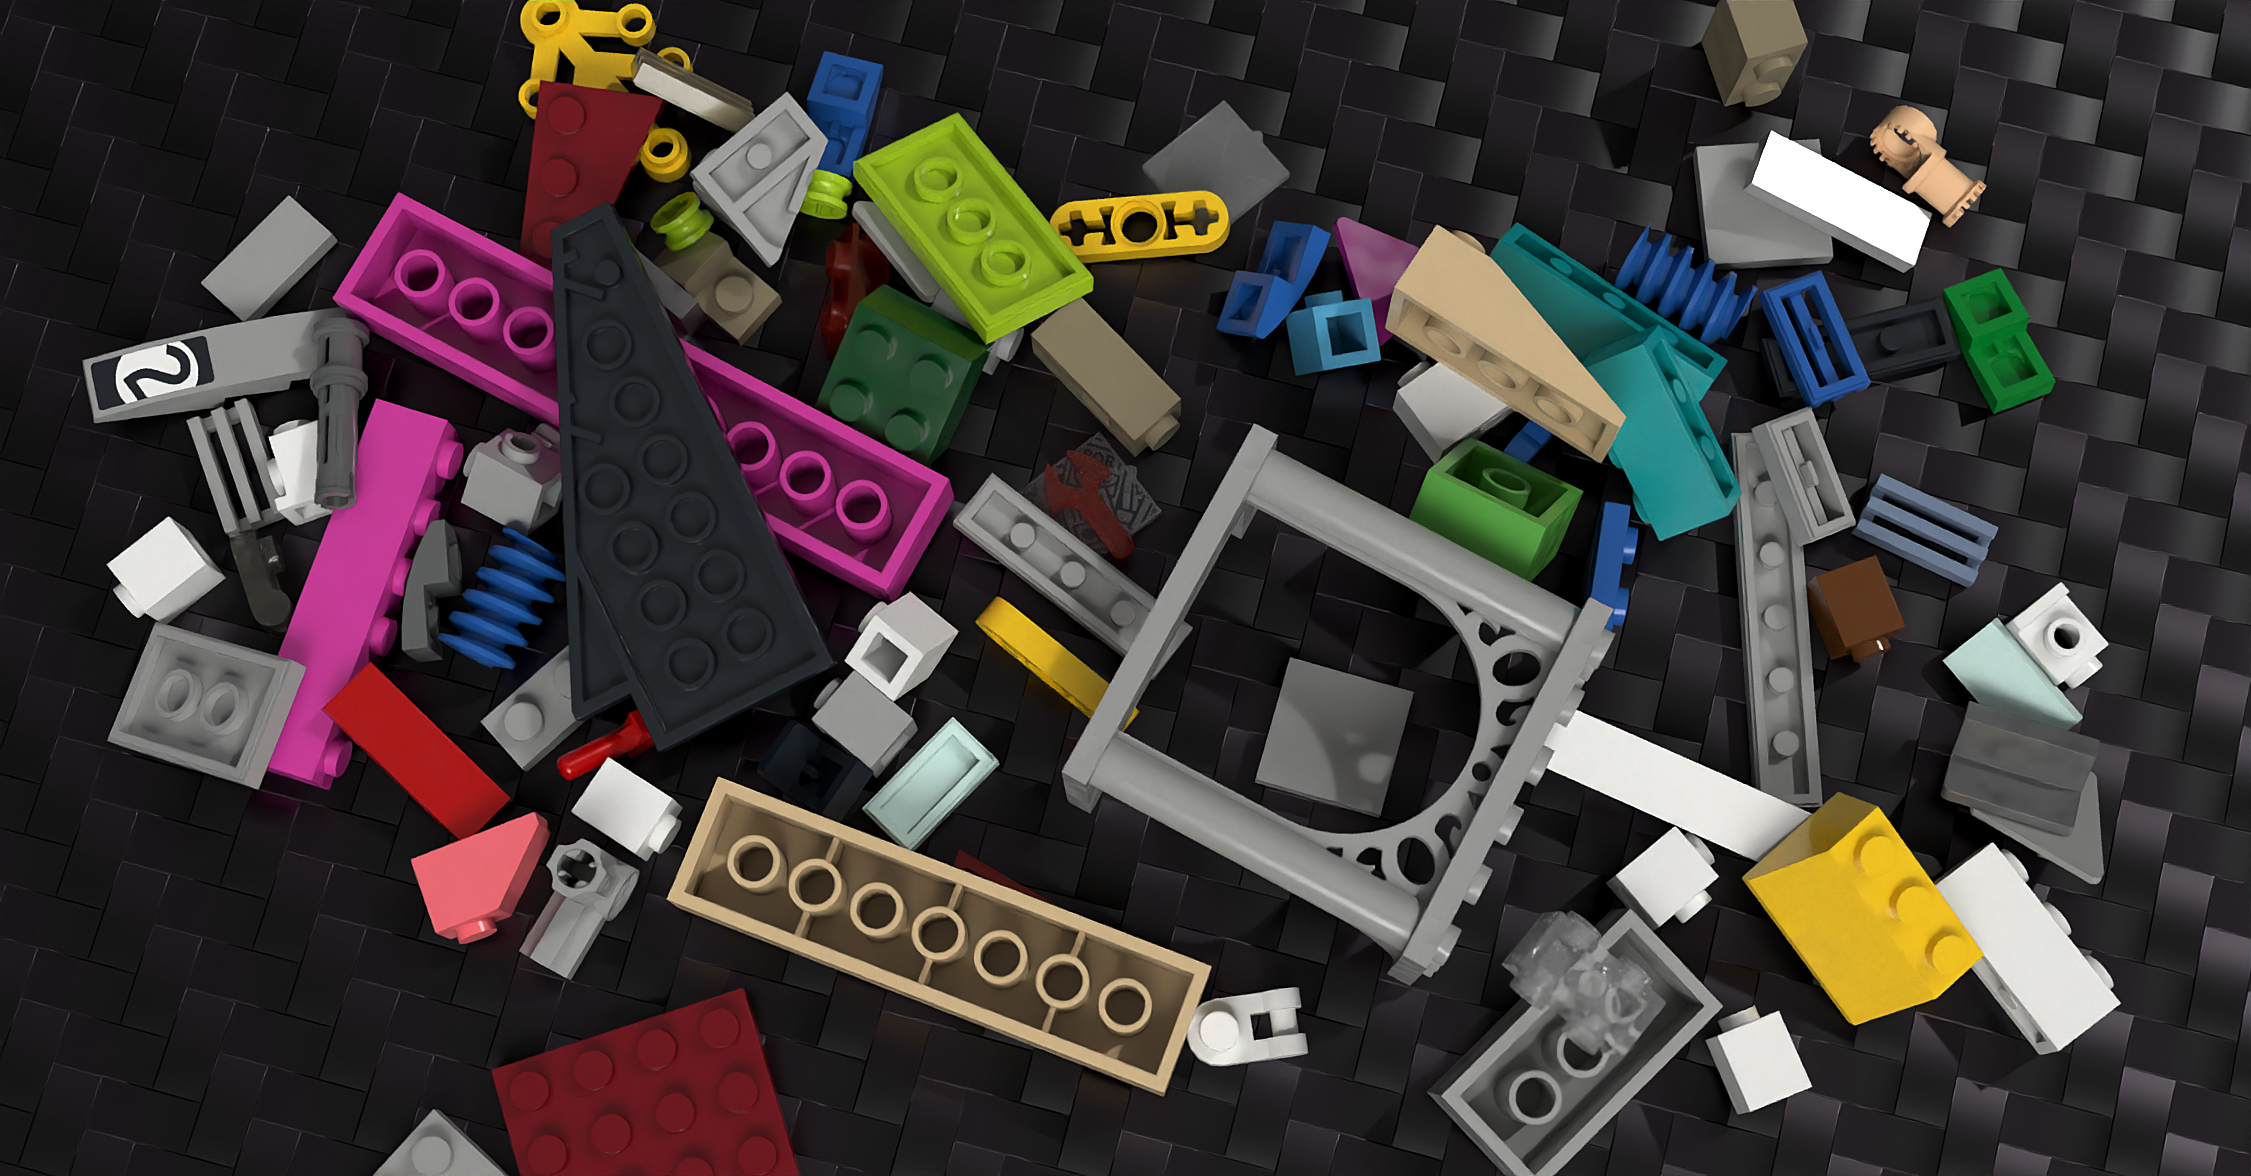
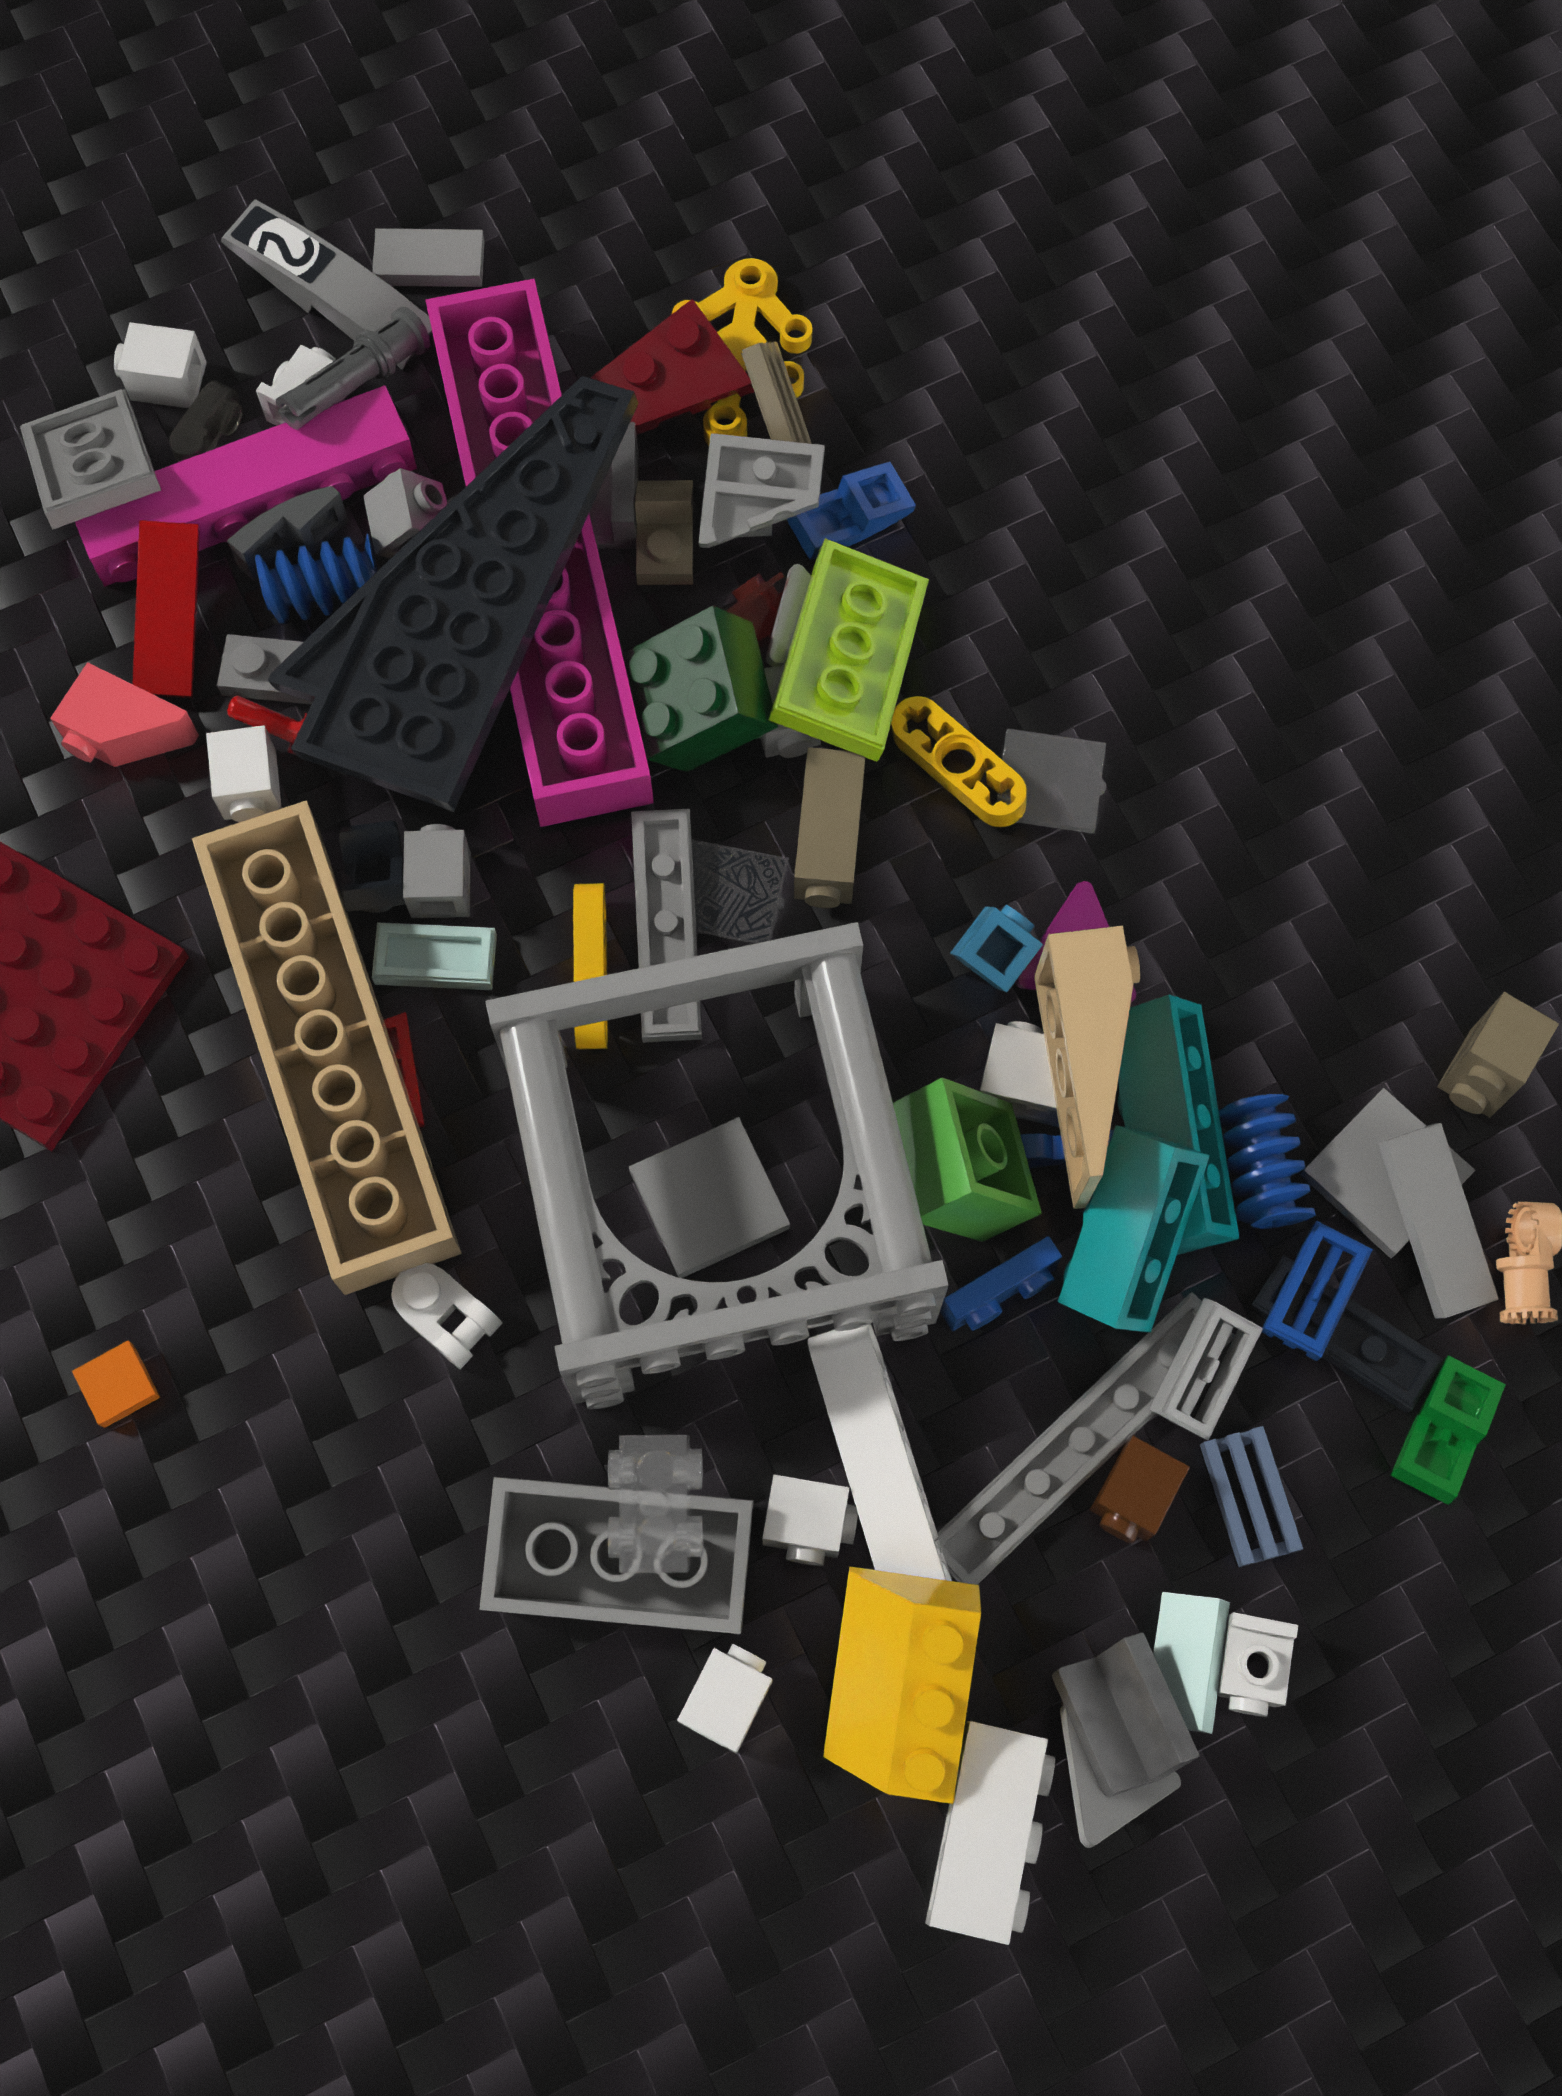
camera: 45 degrees right, 5 degrees down
light grey tile [187,398,286,538] -> none
light grey piece [519,838,639,980] -> none
lime bush [650,192,714,252] -> none
lime bush [799,170,853,219] -> none
white brick [845,592,959,702] -> none
clear red bar [1045,450,1135,560] -> none
blue slope [1216,221,1331,339] -> none

